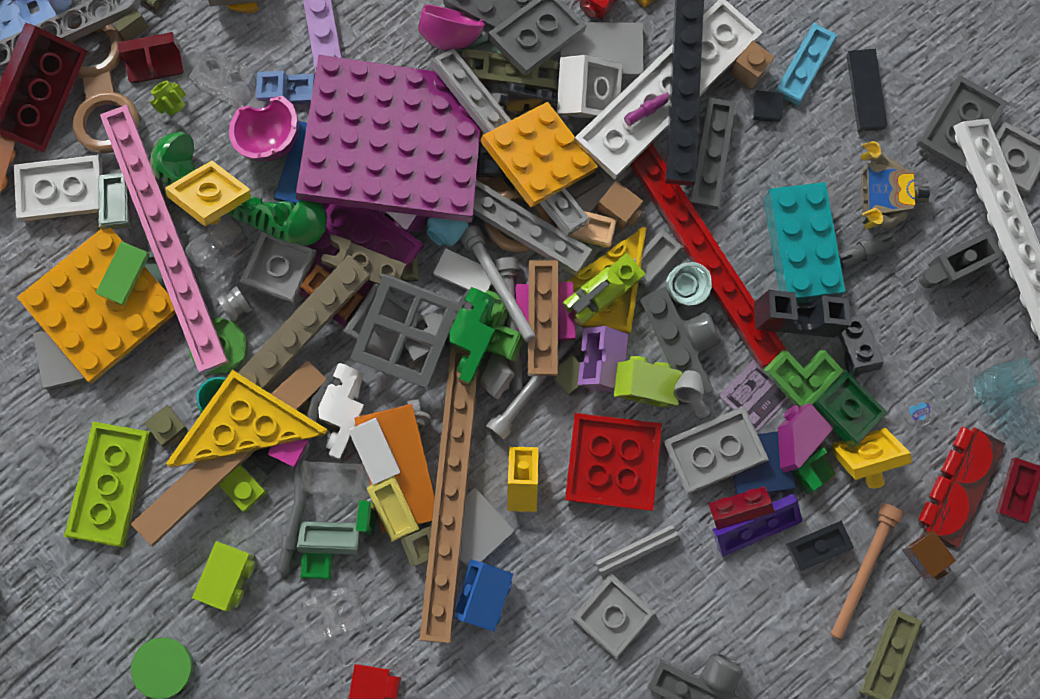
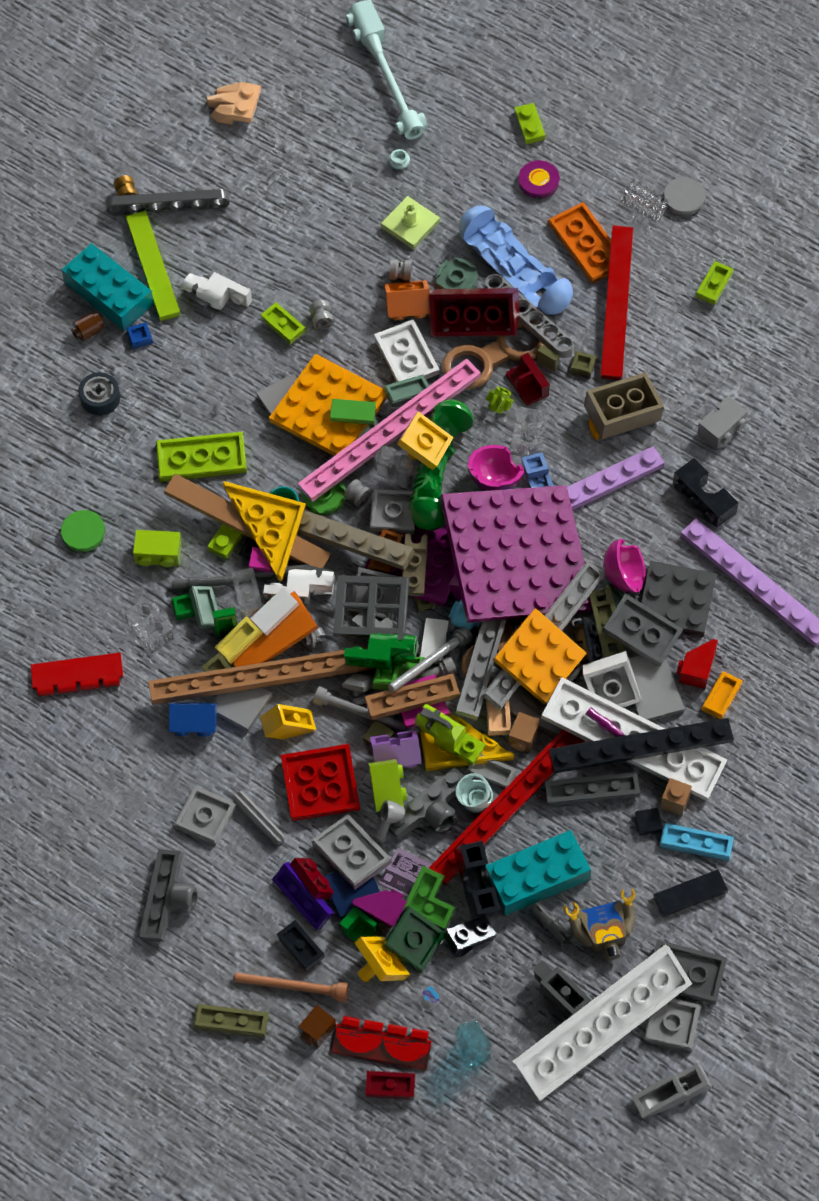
camera: 75 degrees right, 15 degrees down
olive plate [144,405,187,447] -> none

